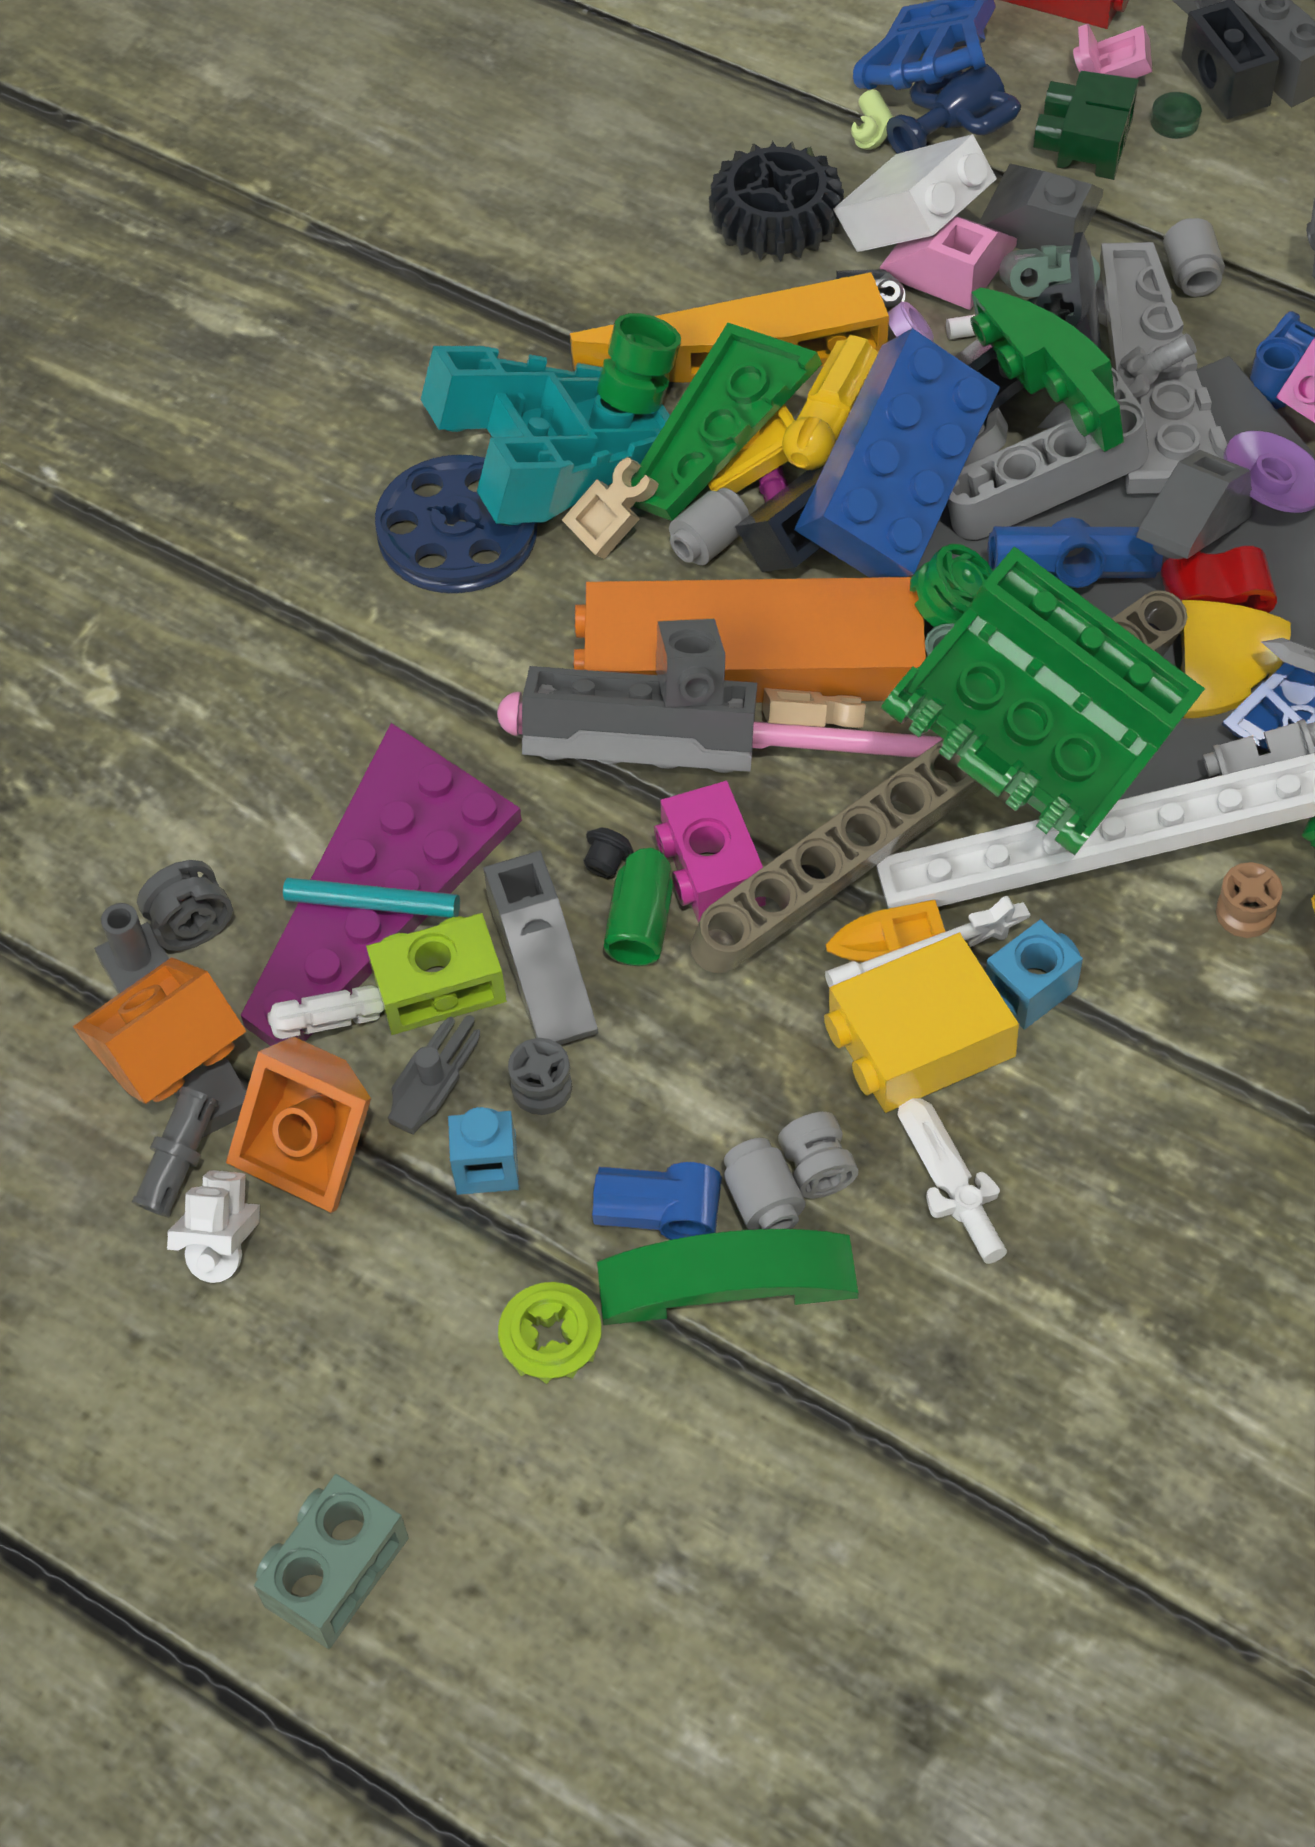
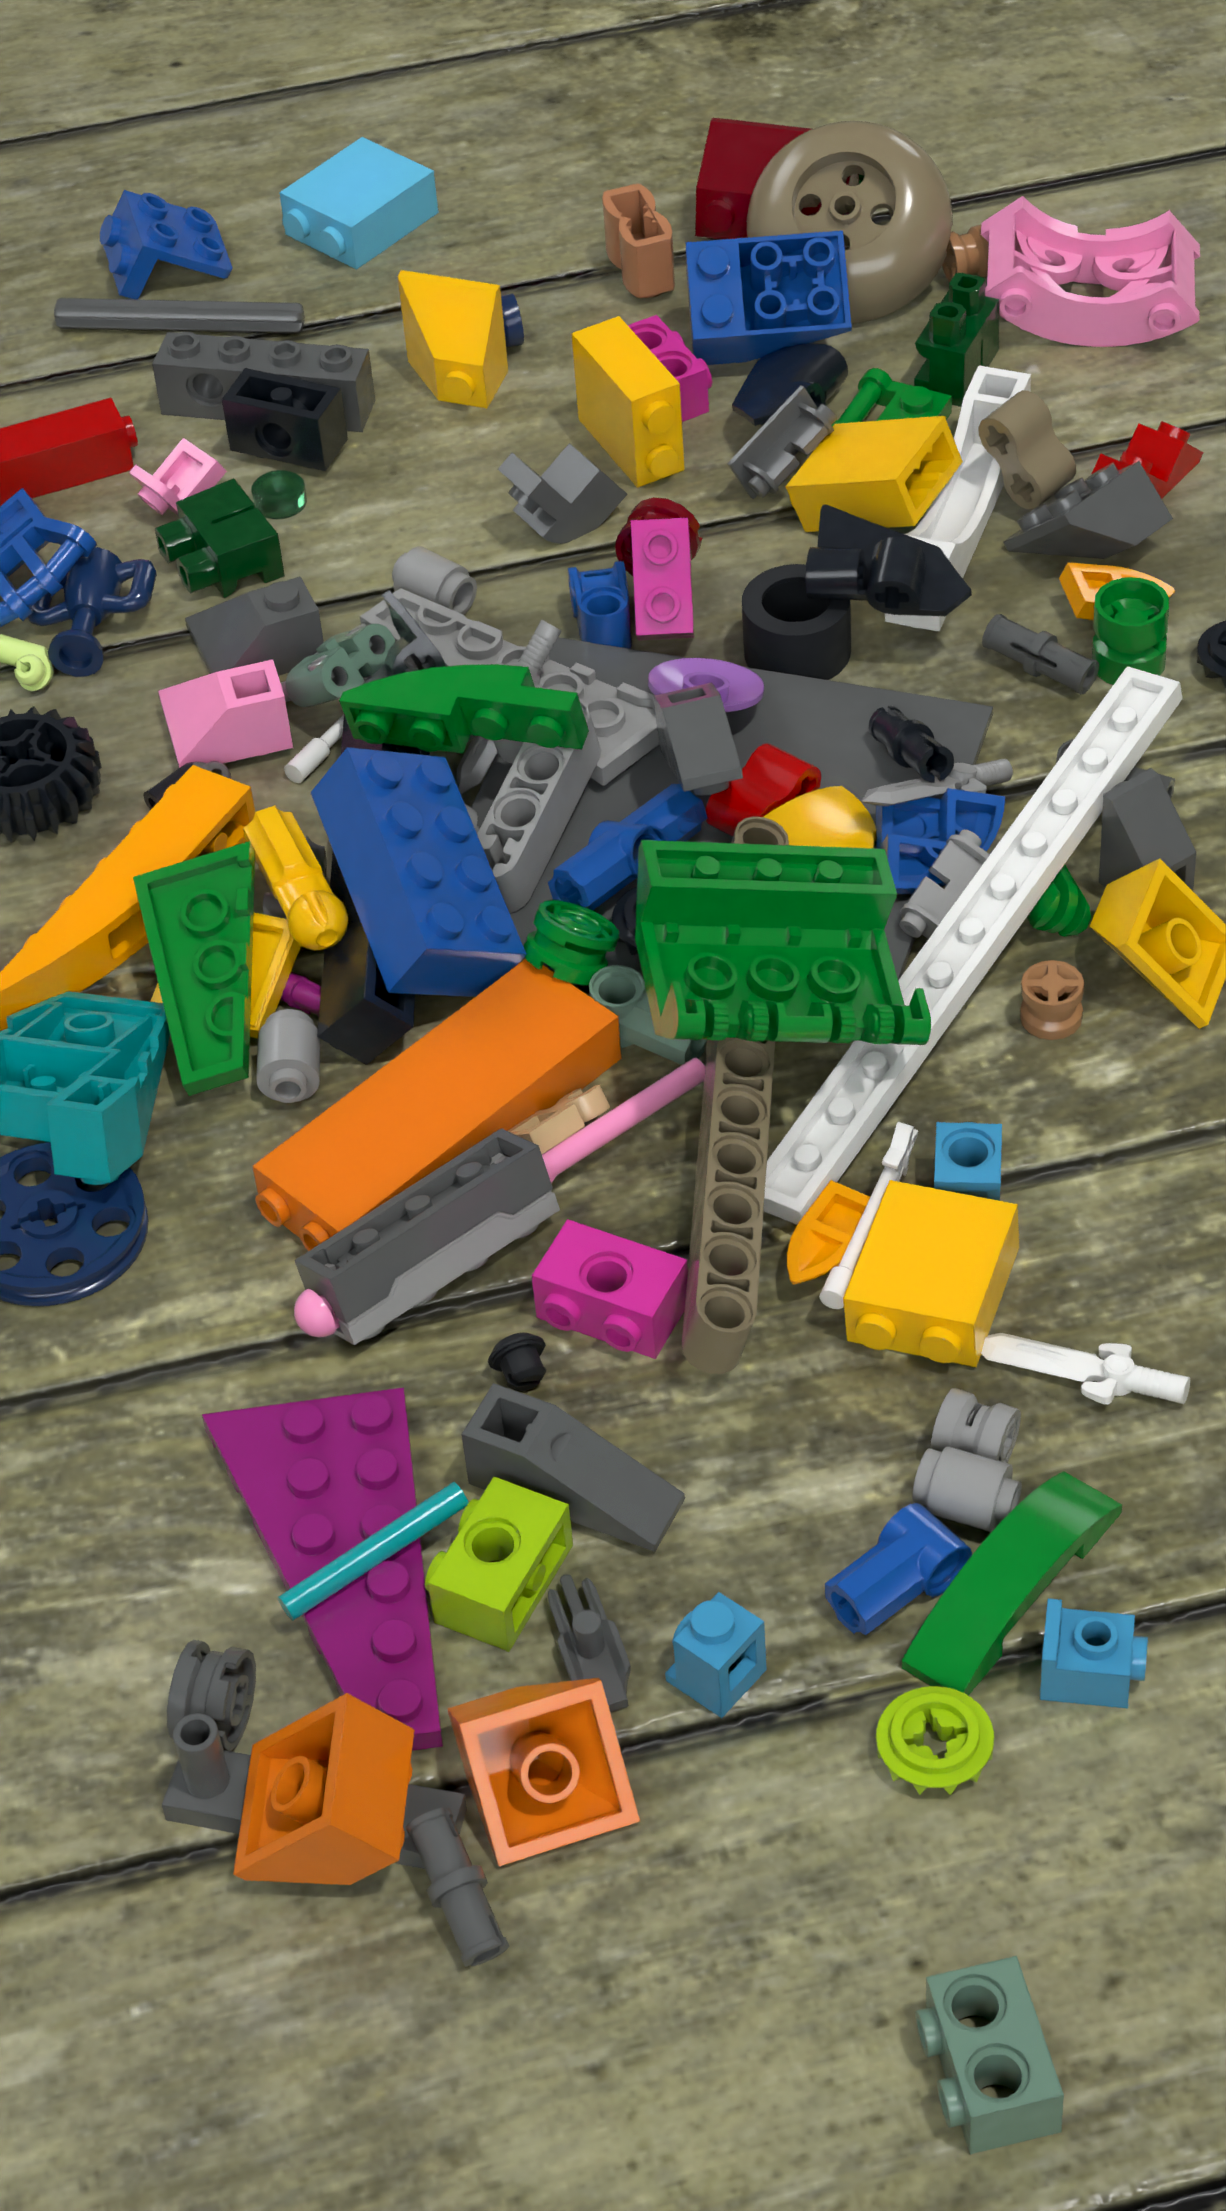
camera: 45 degrees left, 10 degrees down
white hips [167,1170,260,1283] -> none
white axle [268,985,384,1039] -> none
dark grey wheel [508,1038,572,1115] -> none
tan plate [562,457,659,559] -> none
green wheel [597,313,681,414] -> none
green arm [604,848,673,966] -> none
dark grey brick [656,619,726,708] -> none
white brick [833,134,997,252] -> none
lavender tile [888,302,934,342] -> none
none -> dark azure brick [1040,1599,1148,1708]

